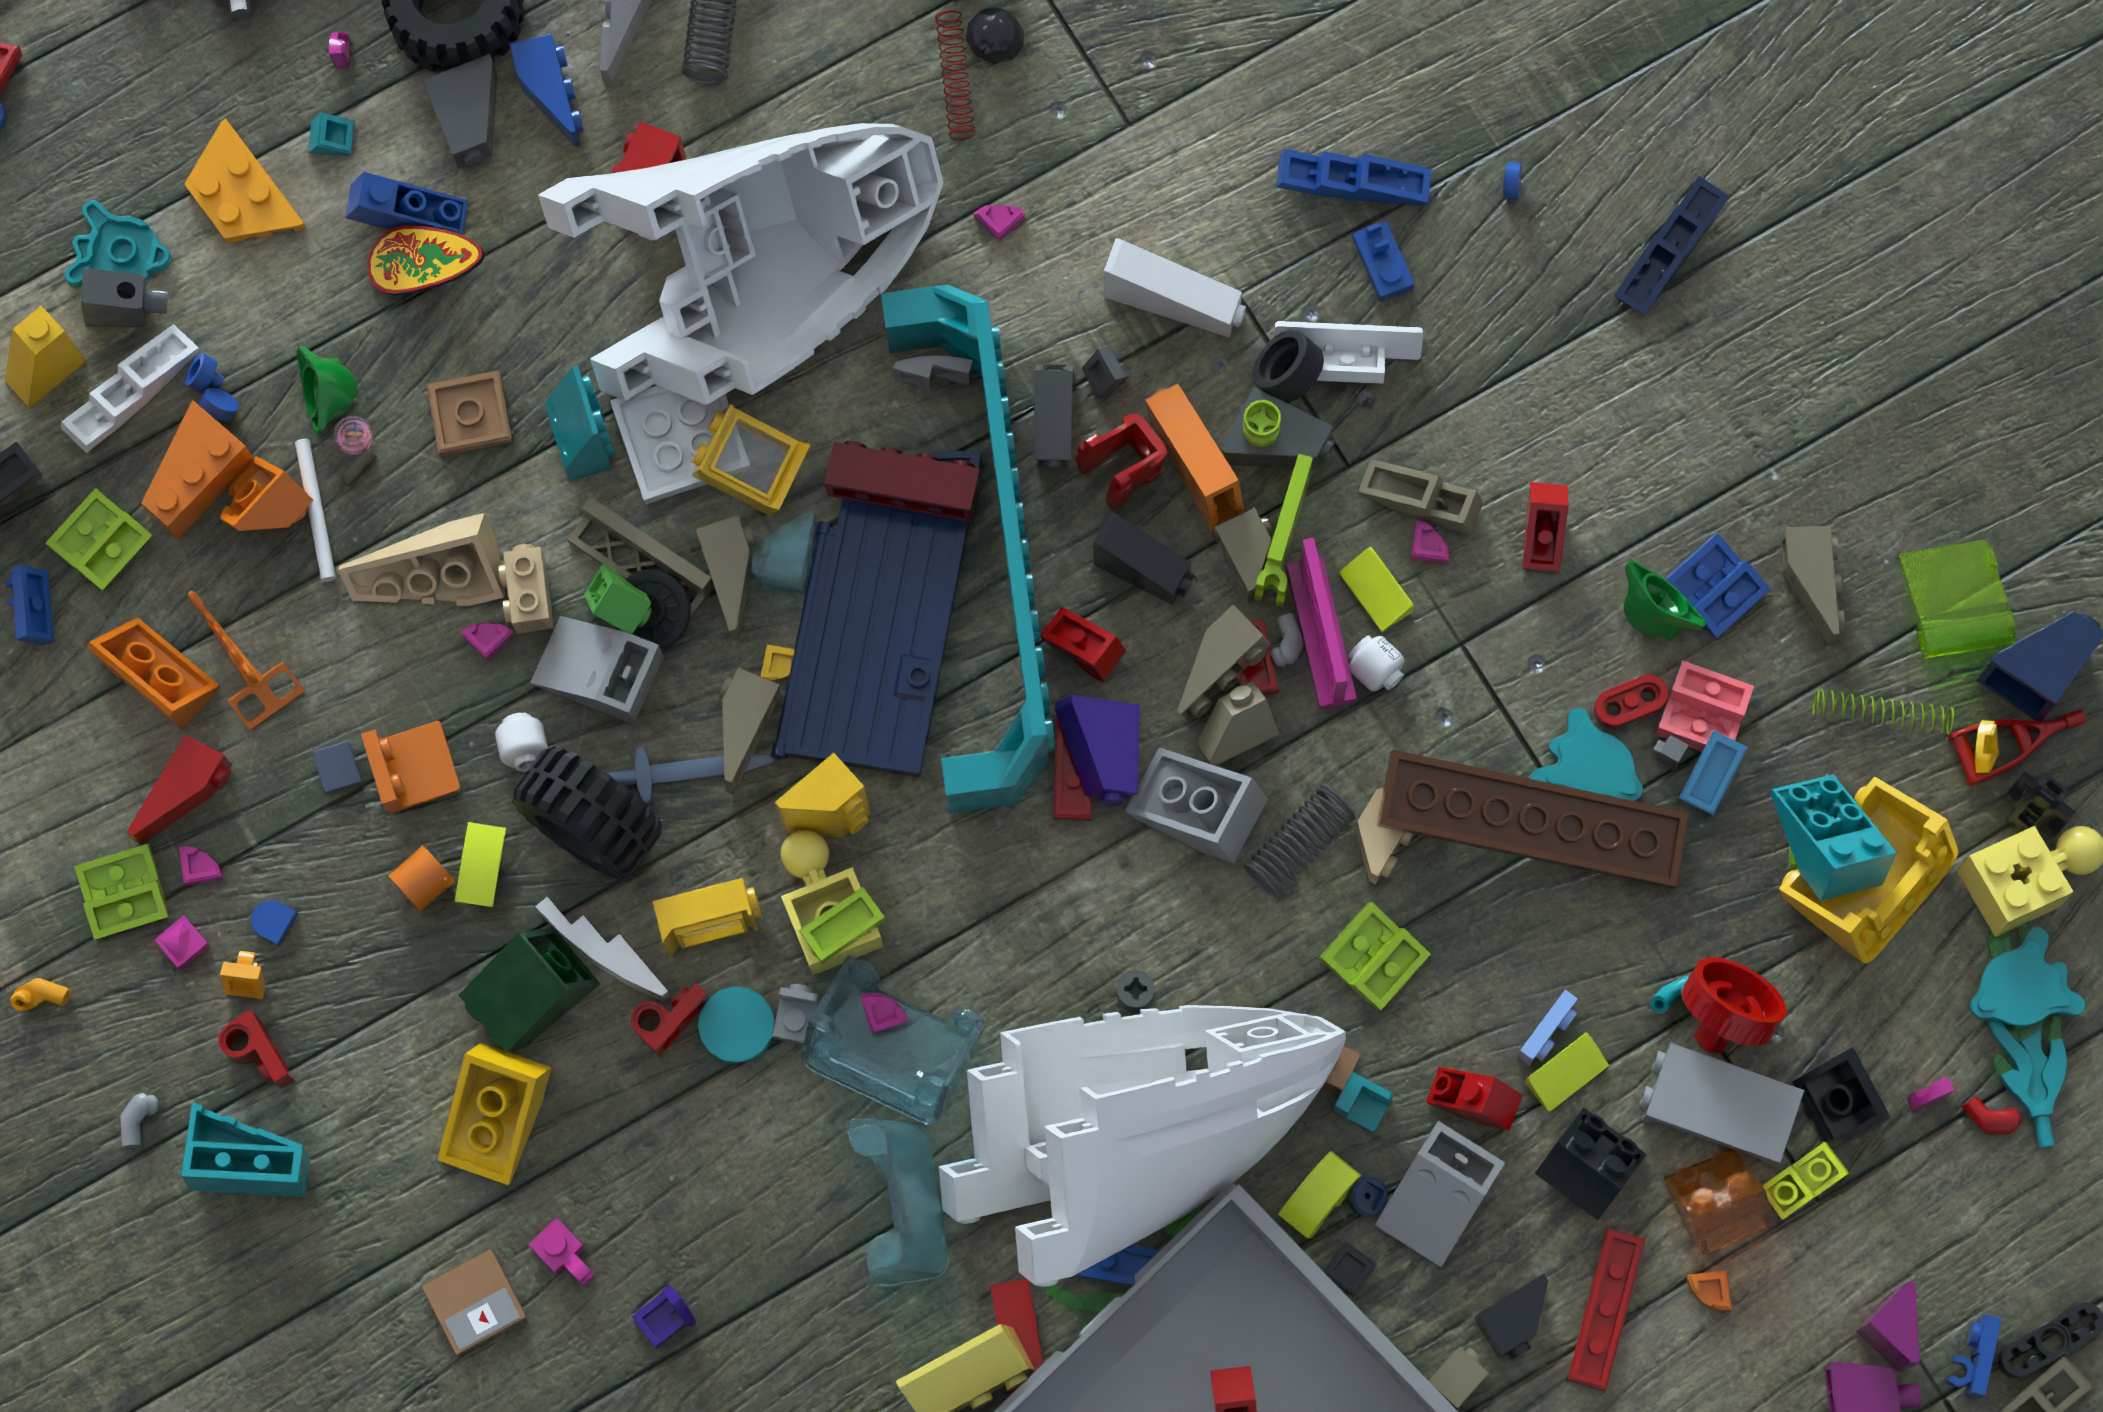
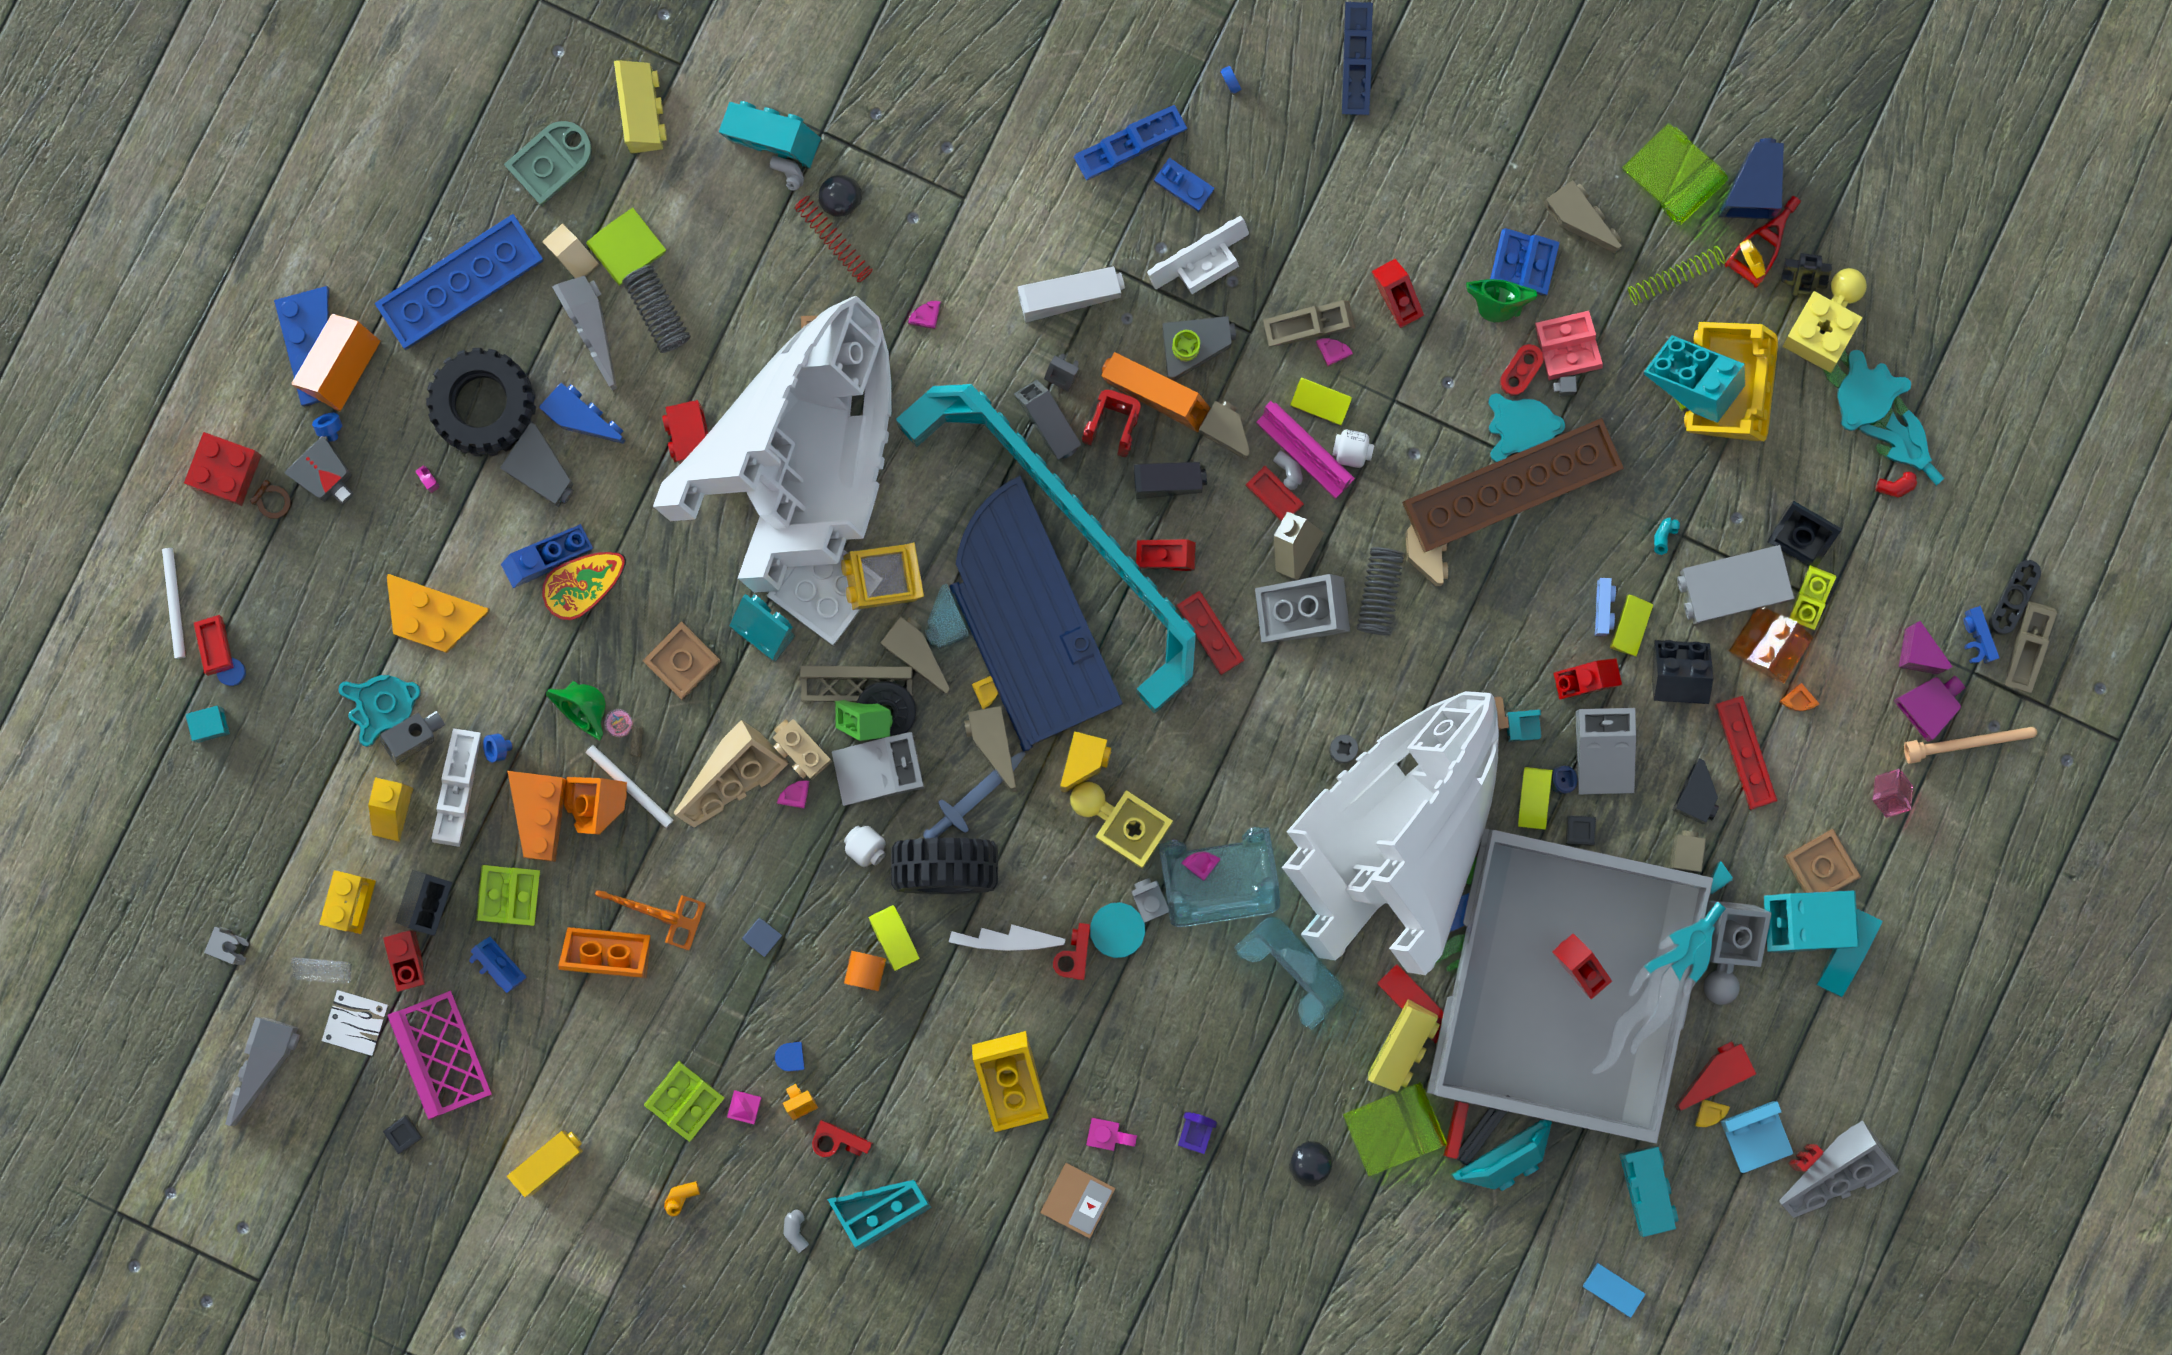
camera: 35 degrees left, 10 degrees up
red slope [126,735,231,844] -> none
dark pink tile [179,846,224,886] -> none
blue tile [199,388,239,422] -> none
teal slope [308,112,355,156] -> none
orange bracket [361,721,461,814] -> none
dark green slope [459,927,600,1052] -> none
yellow window [653,878,762,958] -> none
lime tile [799,887,886,964] -> none
dark red brick [824,441,982,522] -> none
light grey slope [893,355,974,390] -> none
dark purple slope [1055,695,1140,805] -> none
dark tan slope [1177,604,1271,722] -> none
black tyre [1252,330,1324,403] -> none
lime tile [1254,454,1313,607] -> none
lime slope [1318,902,1431,1011] -> none
dark azure tile [1679,730,1748,815] -> none
red piece [1681,957,1786,1054] -> none
dark pink tile [1907,1077,1955,1111] -> none

